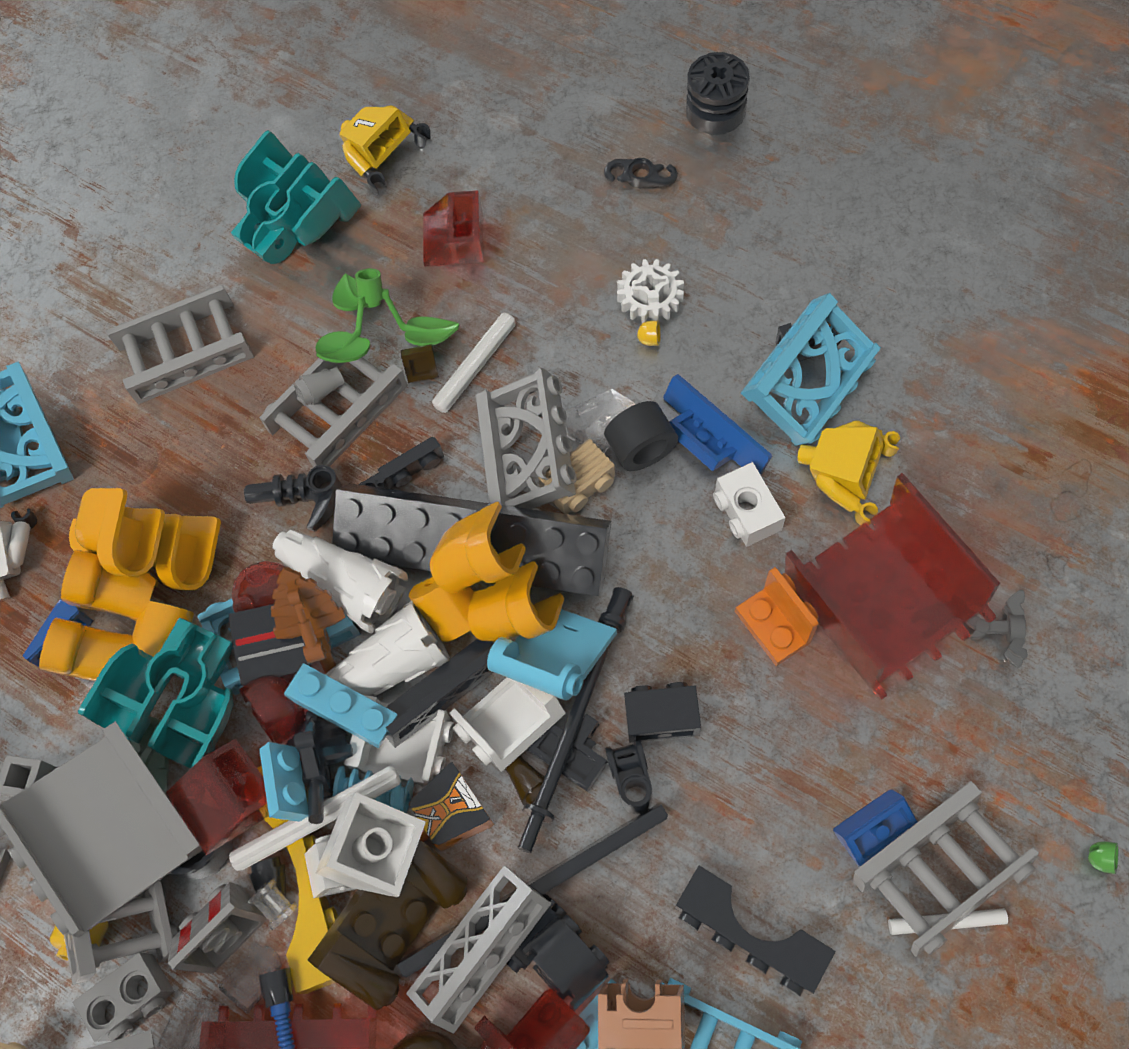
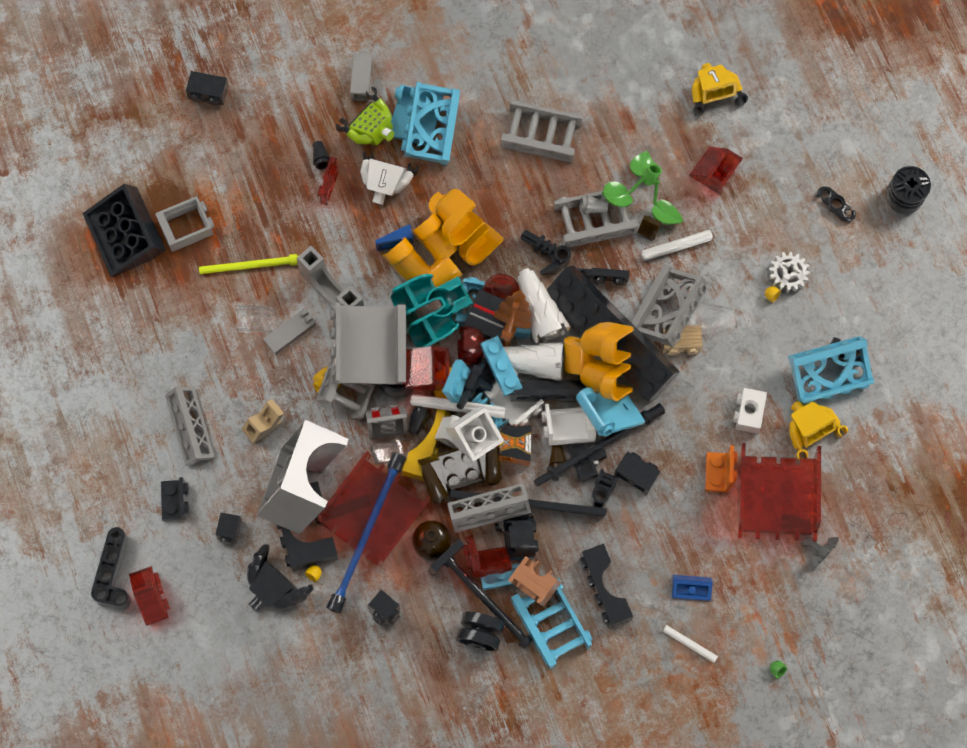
camera: 25 degrees right, 5 degrees up
light grey brick [72,952,175,1042] -> none
teal piece [231,130,361,264] -> none
clear bush [247,877,298,930] -> none
black piece [604,401,678,471] -> none
blue bracket [663,374,772,475] -> none
light grey fence [853,781,1039,957] -> none

